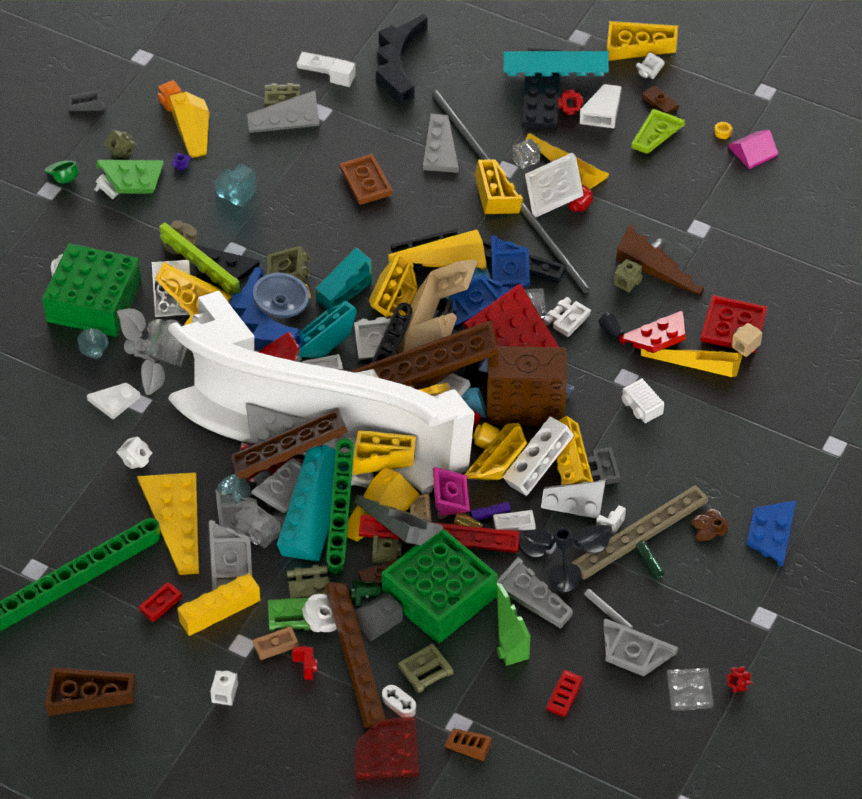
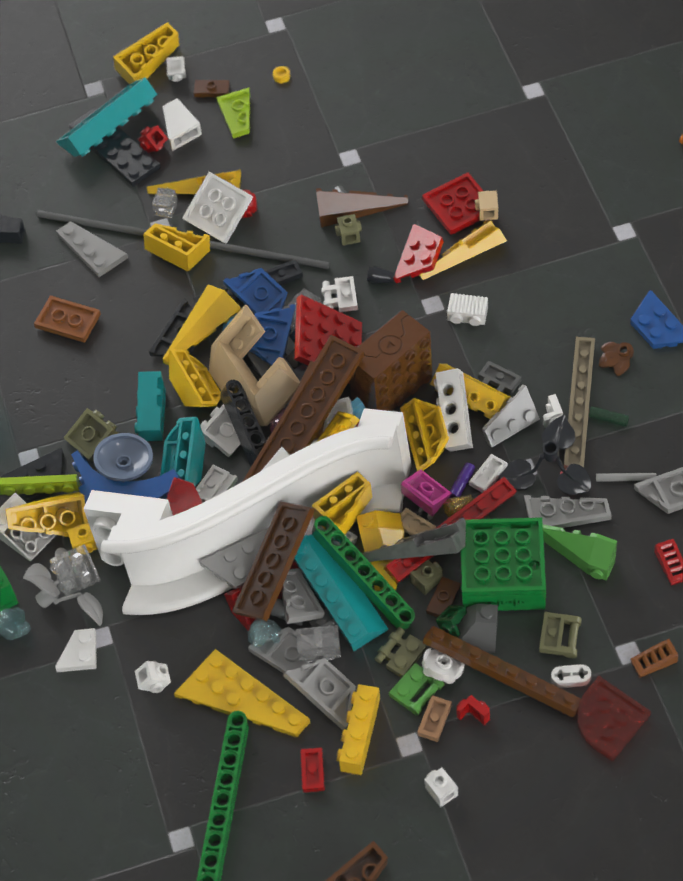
camera: 40 degrees left, 5 degrees up
slope [729,130,778,169] -> none

